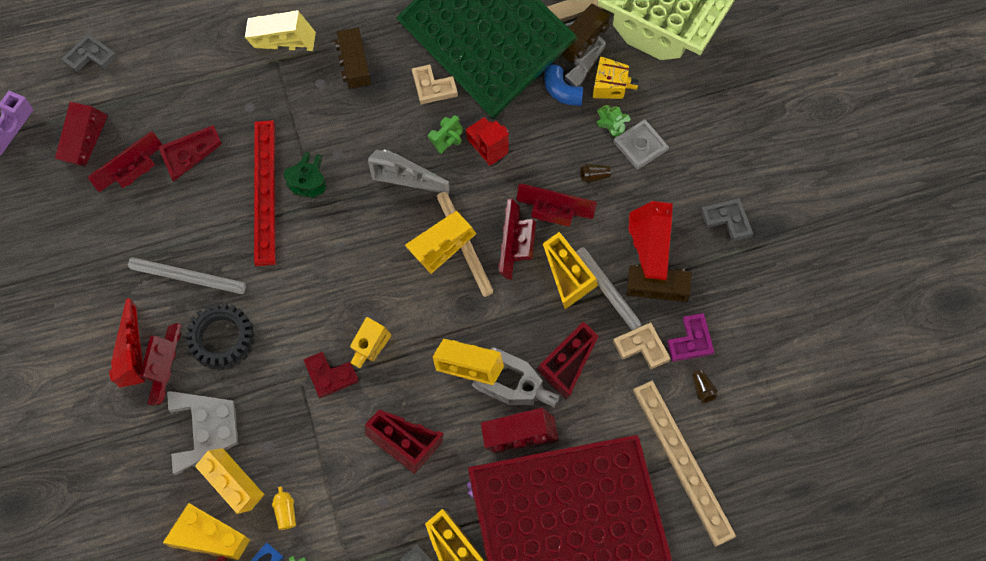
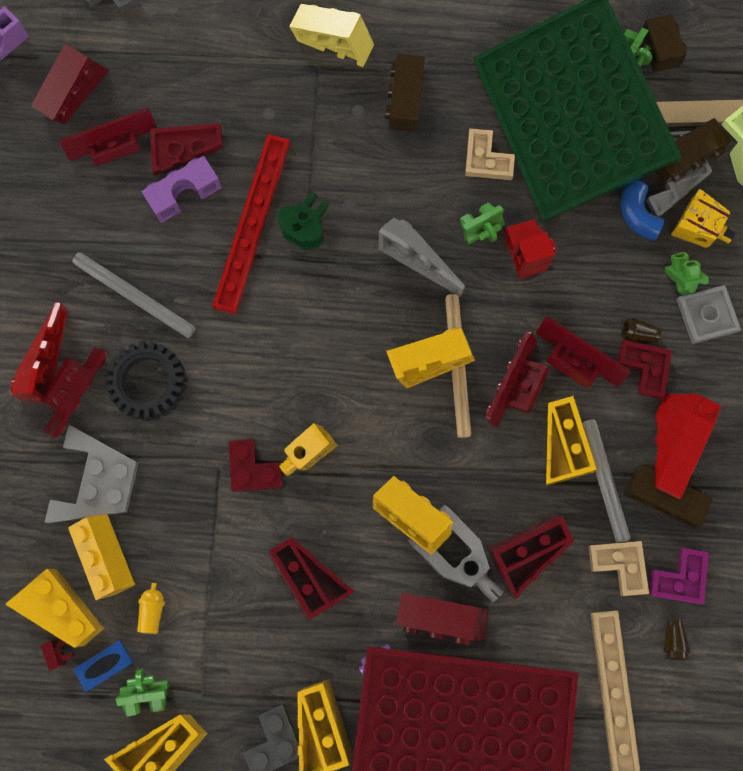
camera: 20 degrees right, 10 degrees up
none -> medium lavender arch [141,156,222,223]
none -> dark red plate [617,340,672,400]

